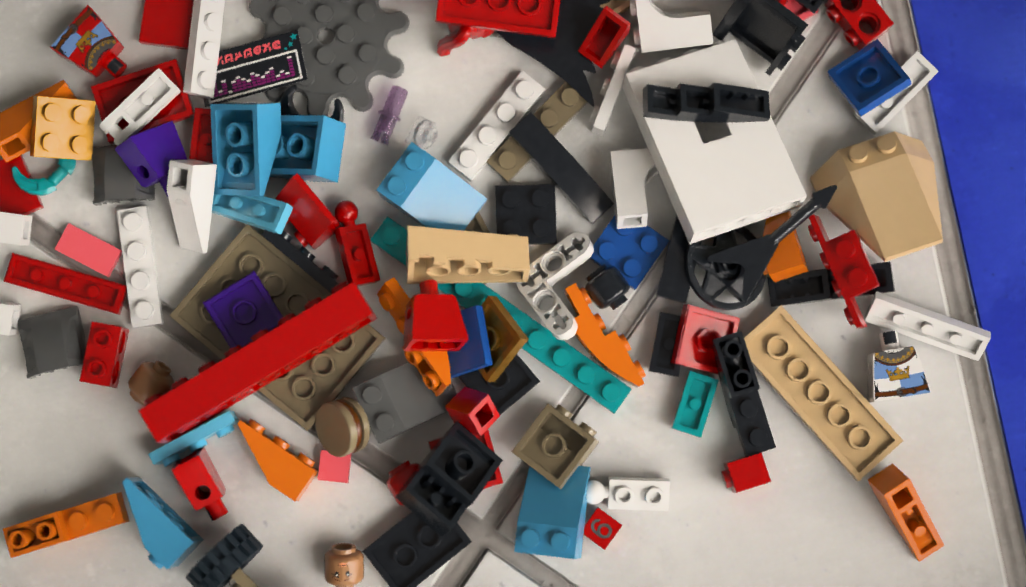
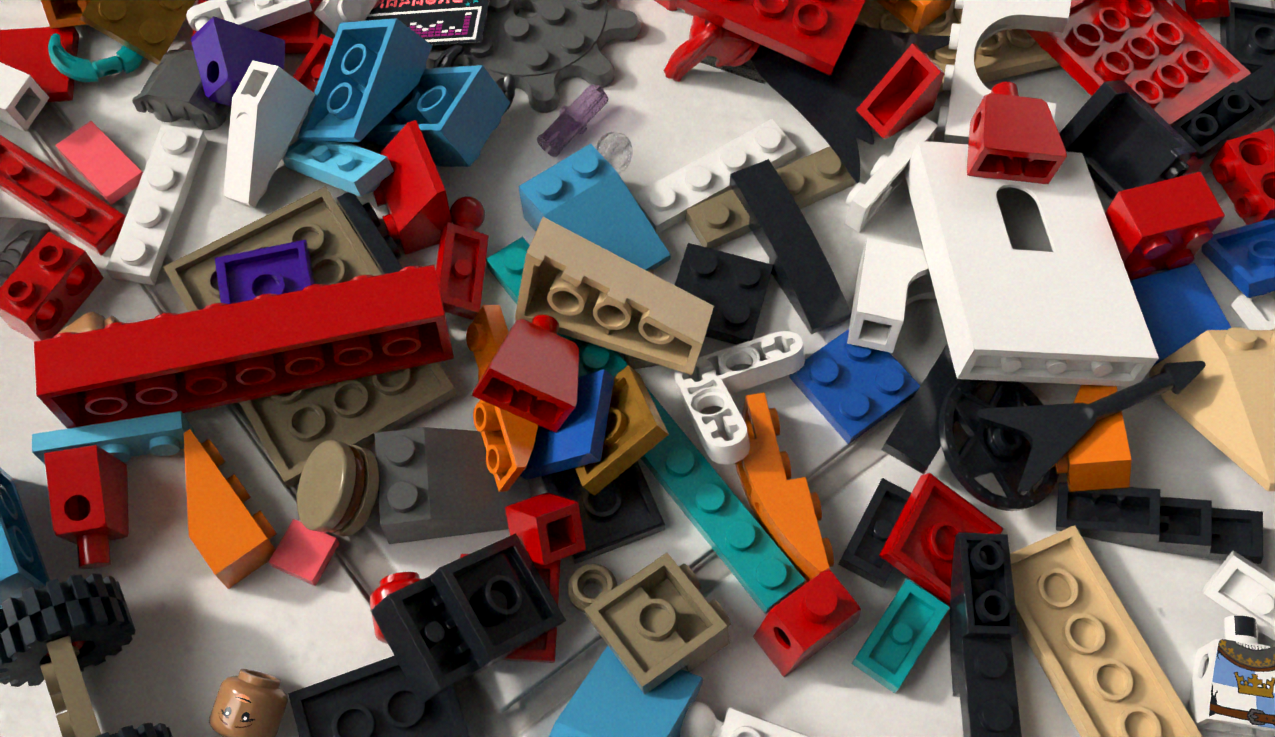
camera: 15 degrees right, 20 degrees down
black head [585,264,630,310] -> none
black slope [642,83,770,123] -> none
red bracket [808,214,880,329] -> none
none -> dark tan plate [568,564,617,613]
none -> red torso [753,569,861,677]
none -> red torso [967,82,1067,184]
none -> red brick [1105,171,1225,281]
none -> blue tile [1130,263,1231,366]

